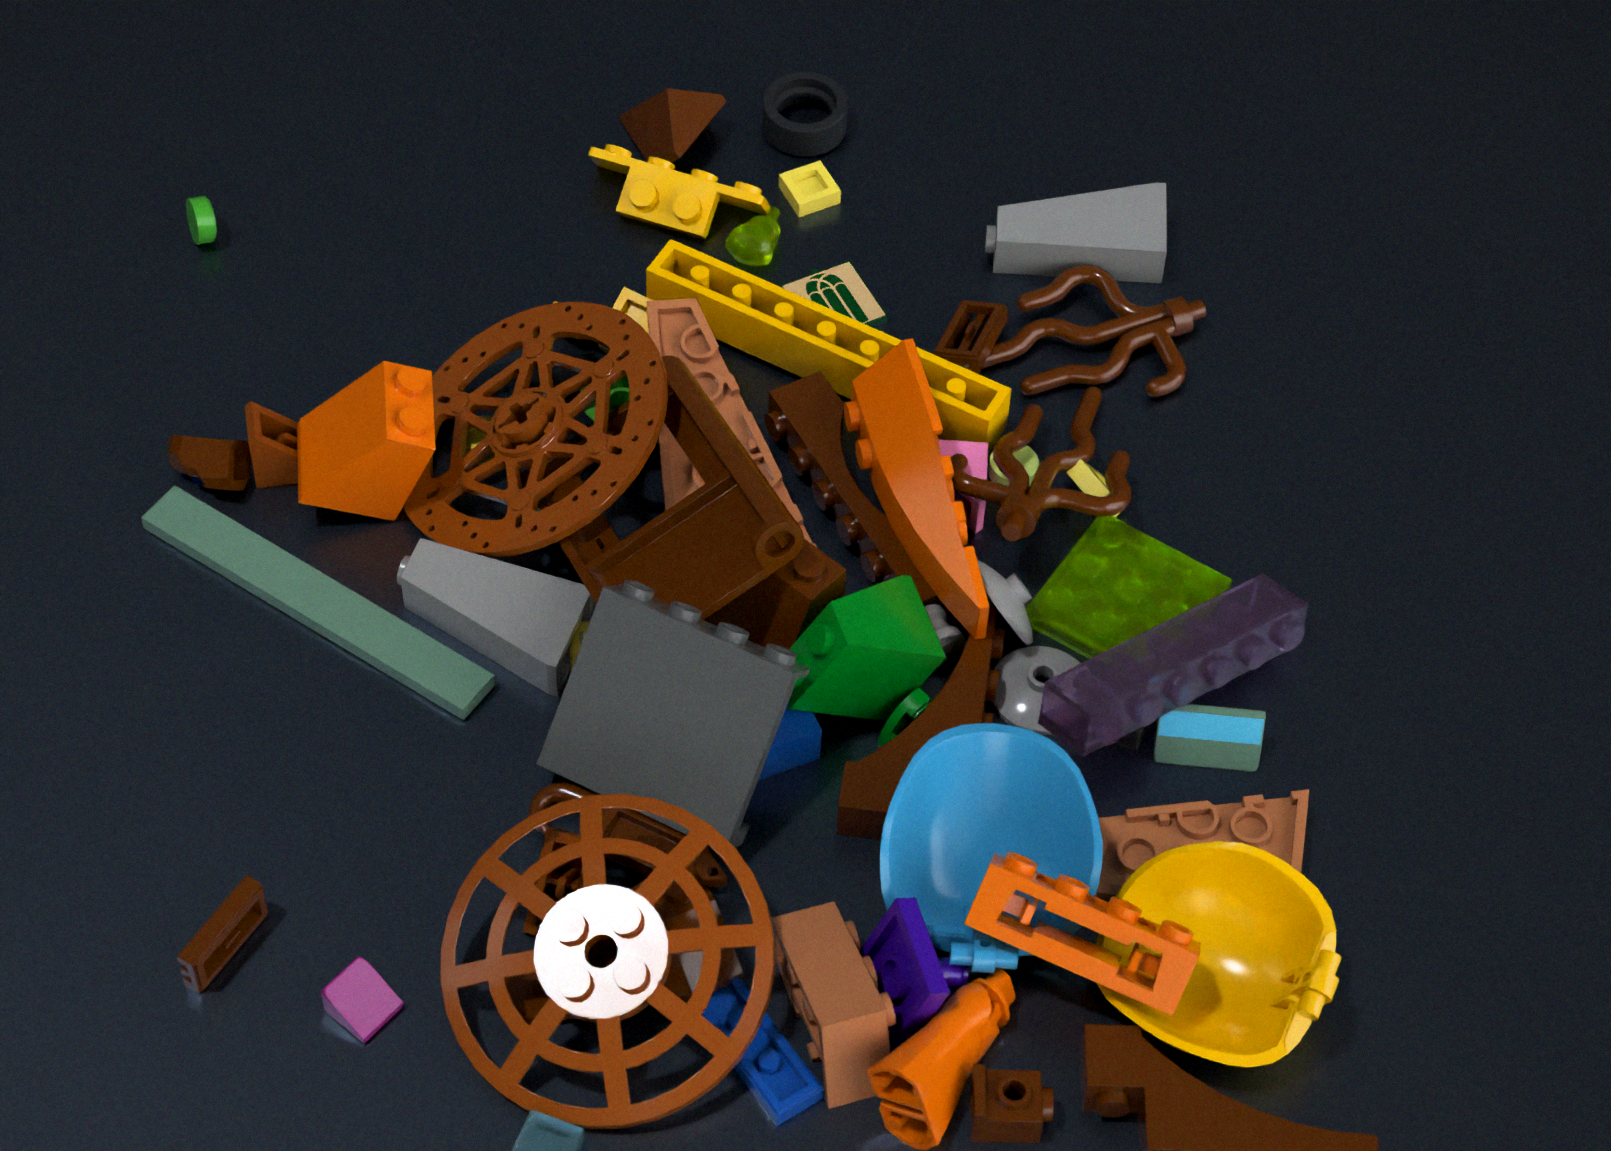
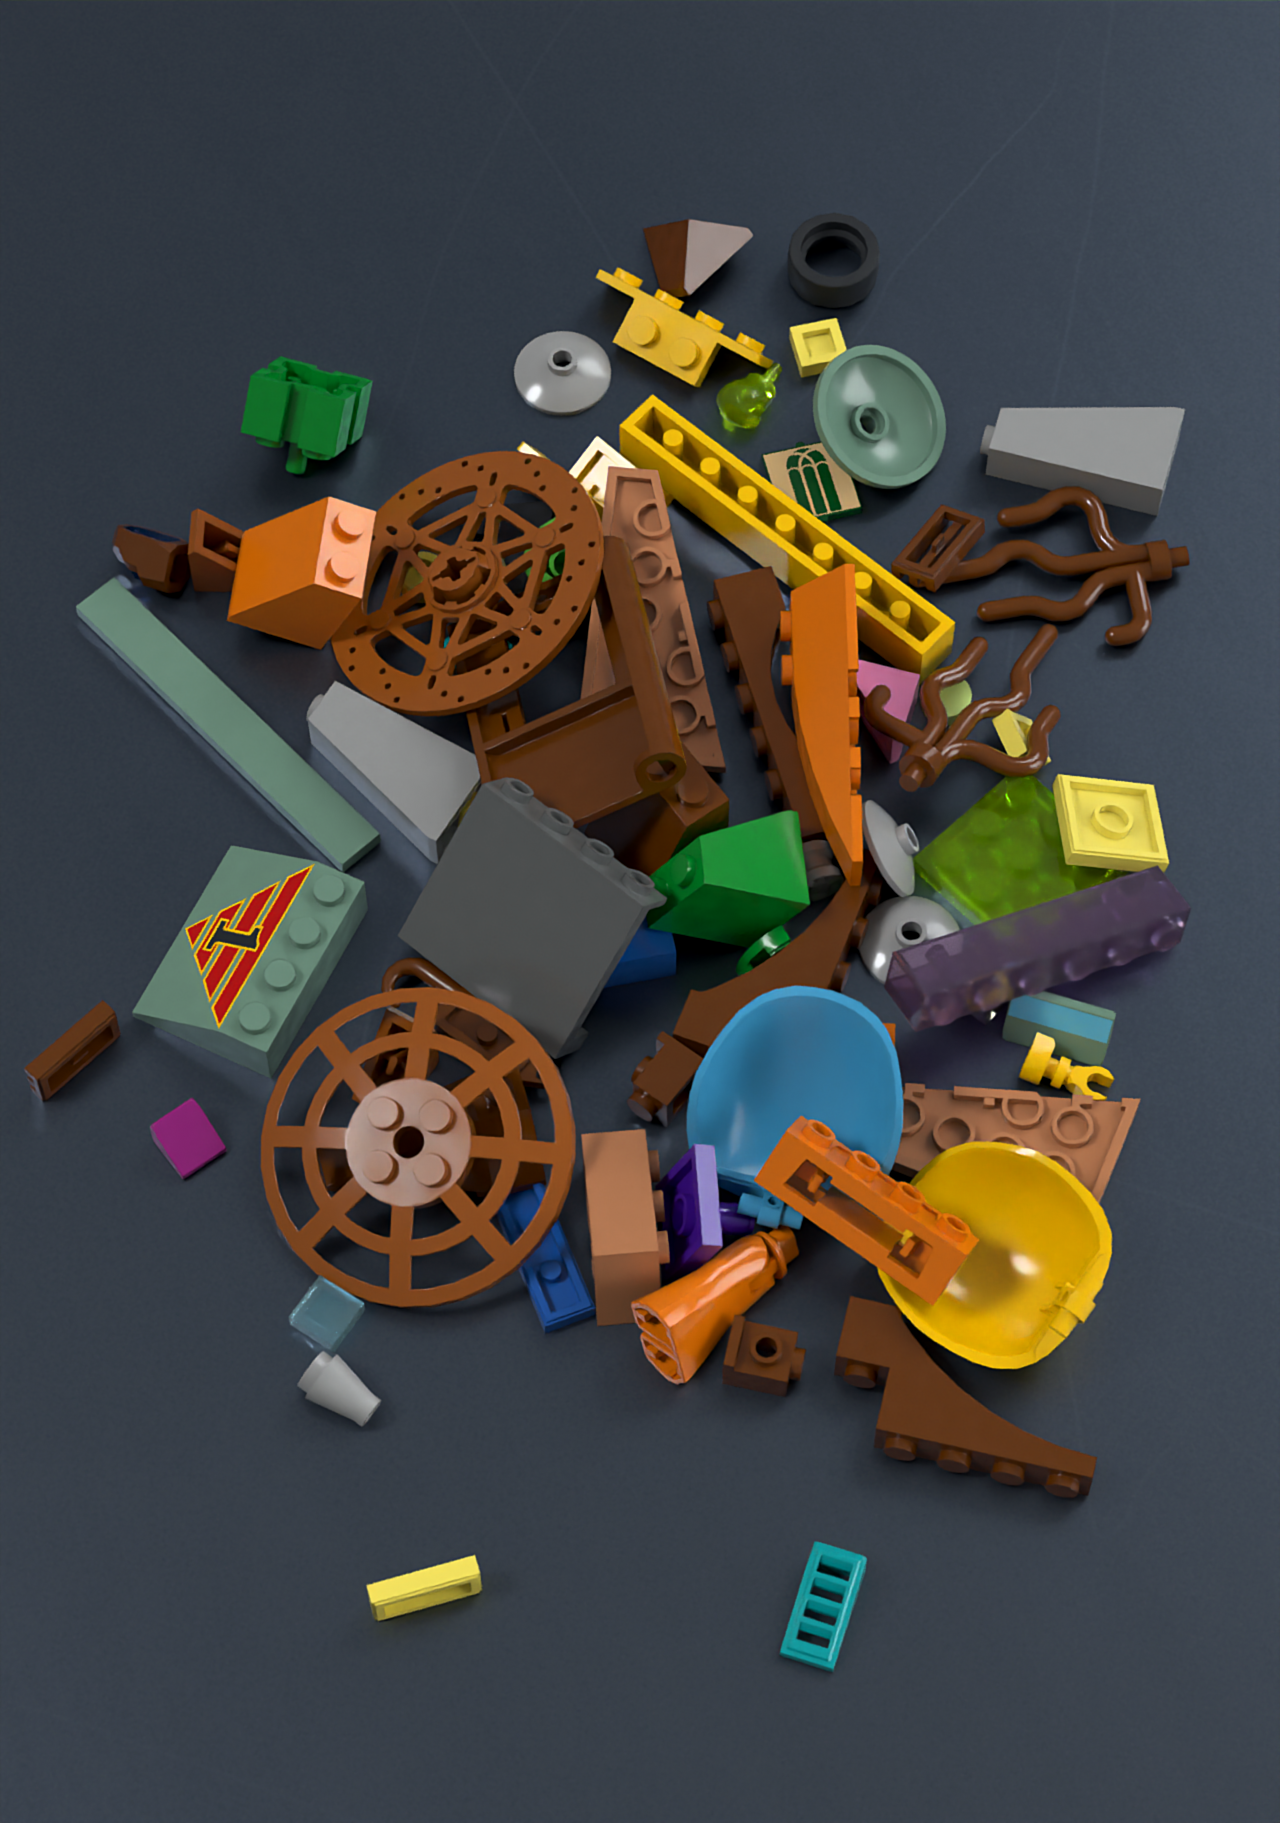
camera: 15 degrees right, 10 degrees up
bright green tile [186,196,217,245] -> none
none -> sand green slope [132,845,368,1079]
none -> green brick [241,356,373,474]
none -> light grey dish [514,331,611,416]
none -> reddish brown brick [627,1031,703,1127]
none -> sand green dish [813,345,946,489]
none -> yellow piece [1019,1032,1114,1101]
none -> light yellow tile [1052,774,1169,875]

